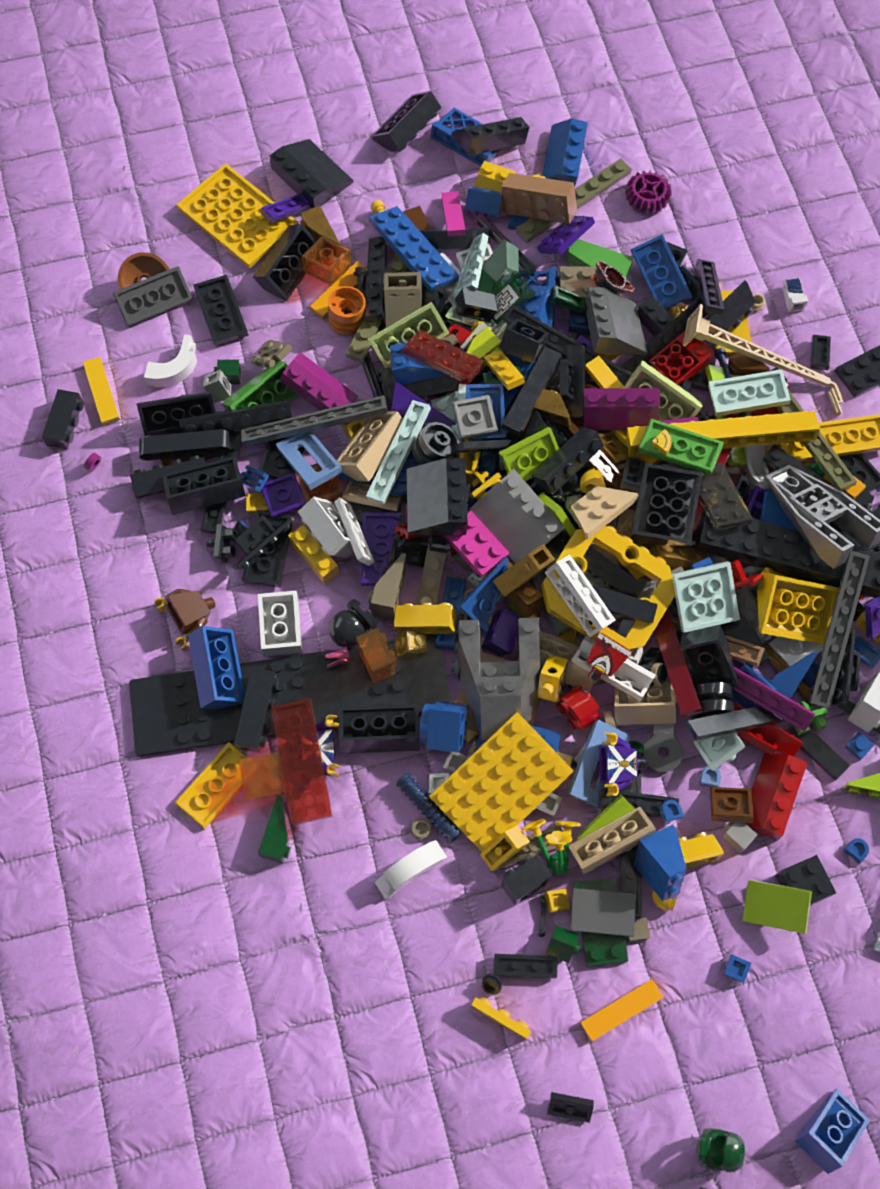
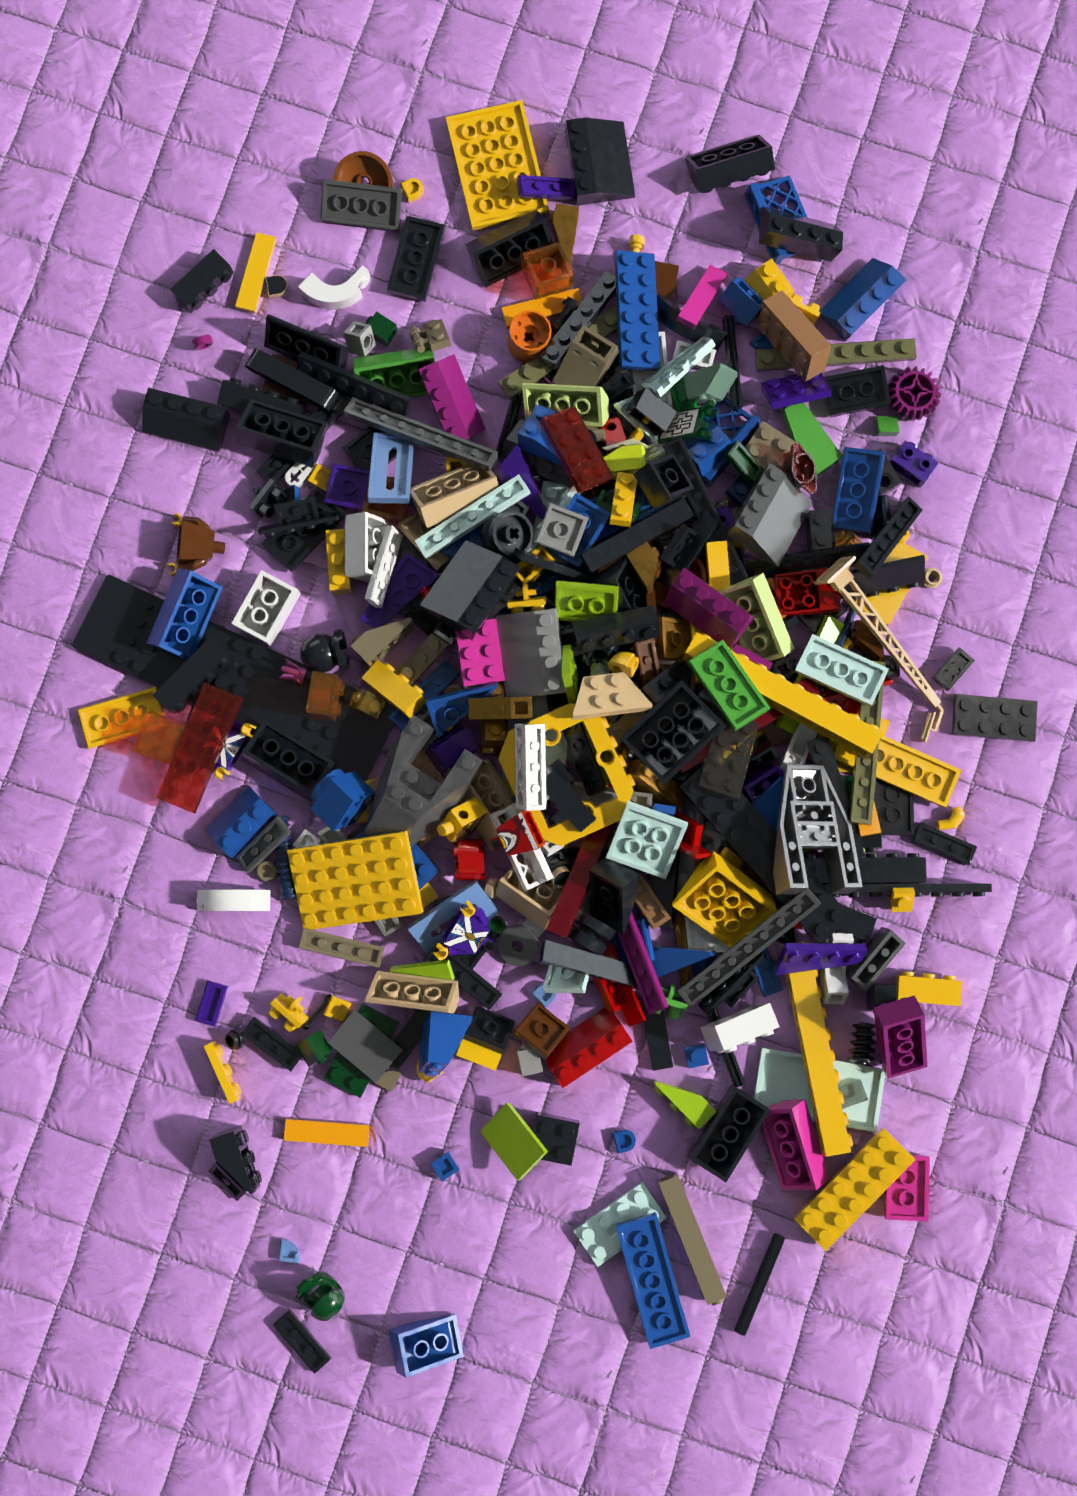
camera: 35 degrees right, 15 degrees up
blue tile [241,465,269,492] -> none
dark green slope [258,794,291,863] -> none
yellow slope [480,825,530,871] -> none
black brick [501,855,552,906] -> none
plant [522,819,580,875] -> none
yellow tile [652,429,671,455] -> none
blue tile [660,800,684,824] -> none
white leg [782,278,808,313] -> none
none -> black slope [142,388,231,452]
none -> dark purple tile [195,980,229,1027]
none -> blue slope [205,786,278,858]
none -> black slope [209,1126,262,1194]
none -> dark grey tile [236,817,292,873]
none -> black tile [266,275,288,298]
none -> yellow hips [268,993,309,1032]
none -> medium blue tile [278,1238,300,1263]
none -> white beam [285,462,318,488]
none -> yellow tile [400,178,423,203]
none -> black tile [463,1006,515,1055]
none -> black plate [824,365,891,418]
none -> bright green slope [876,416,899,437]
none -> dark purple brick [890,440,938,487]

